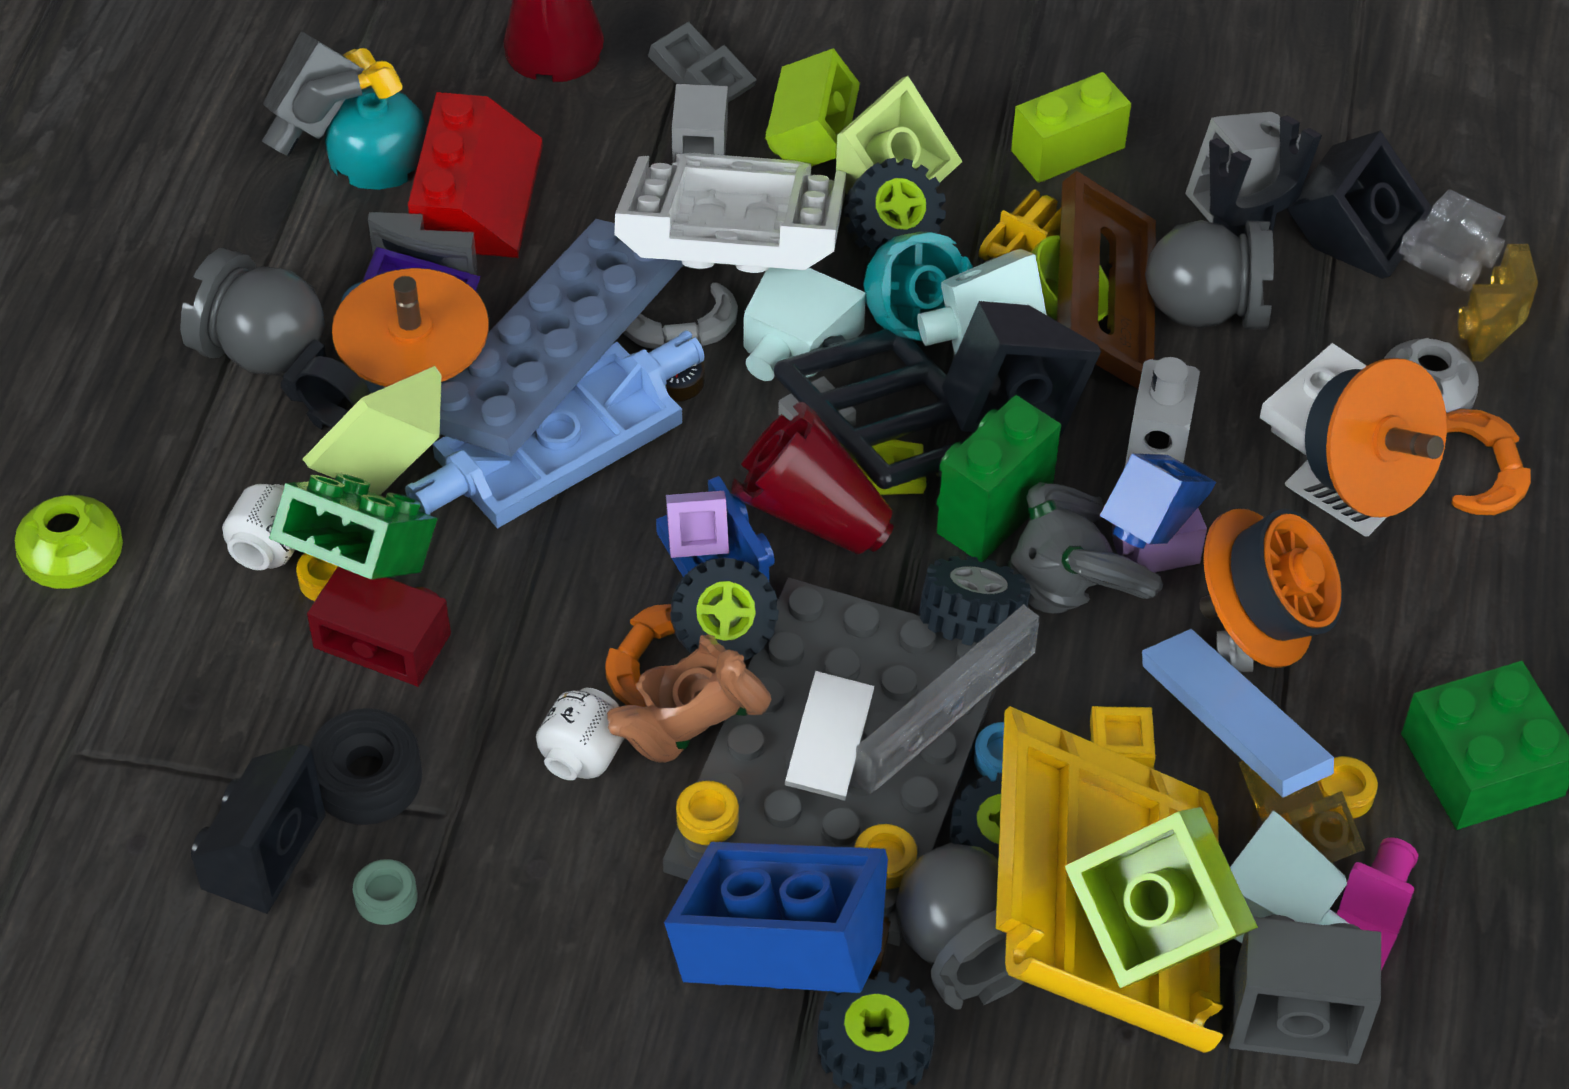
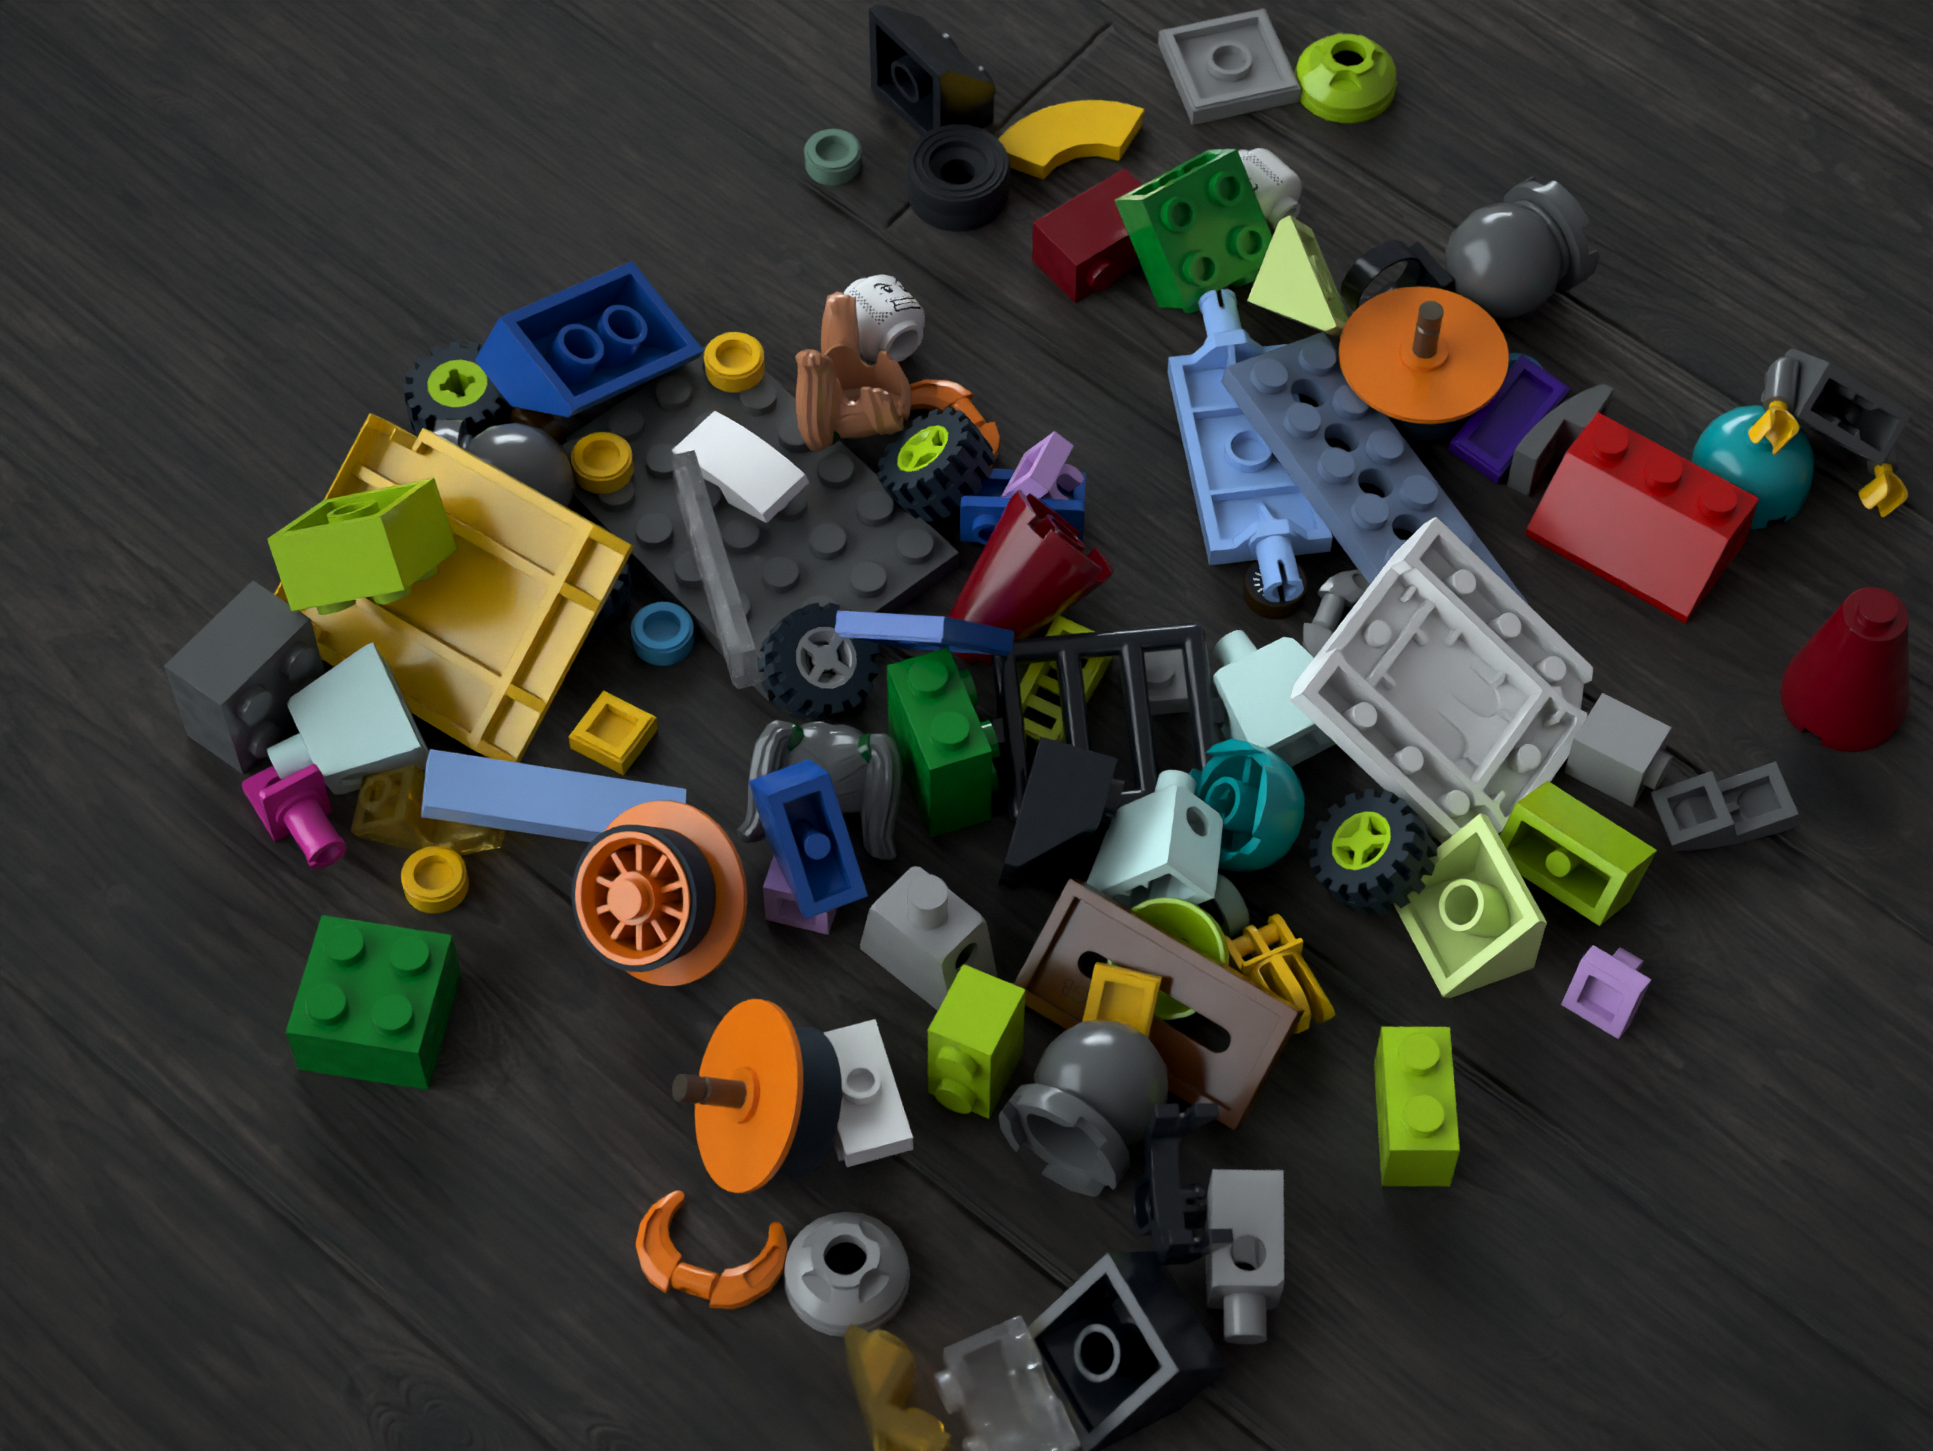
camera: 120 degrees right, 5 degrees up
none -> blue tile [835,610,1014,656]
none -> lime brick [928,964,1025,1119]
none -> yellow tile [998,100,1144,180]
none -> yellow tile [1082,962,1162,1038]
none -> light grey tile [1158,8,1301,125]
none -> lavender tile [1561,945,1651,1039]

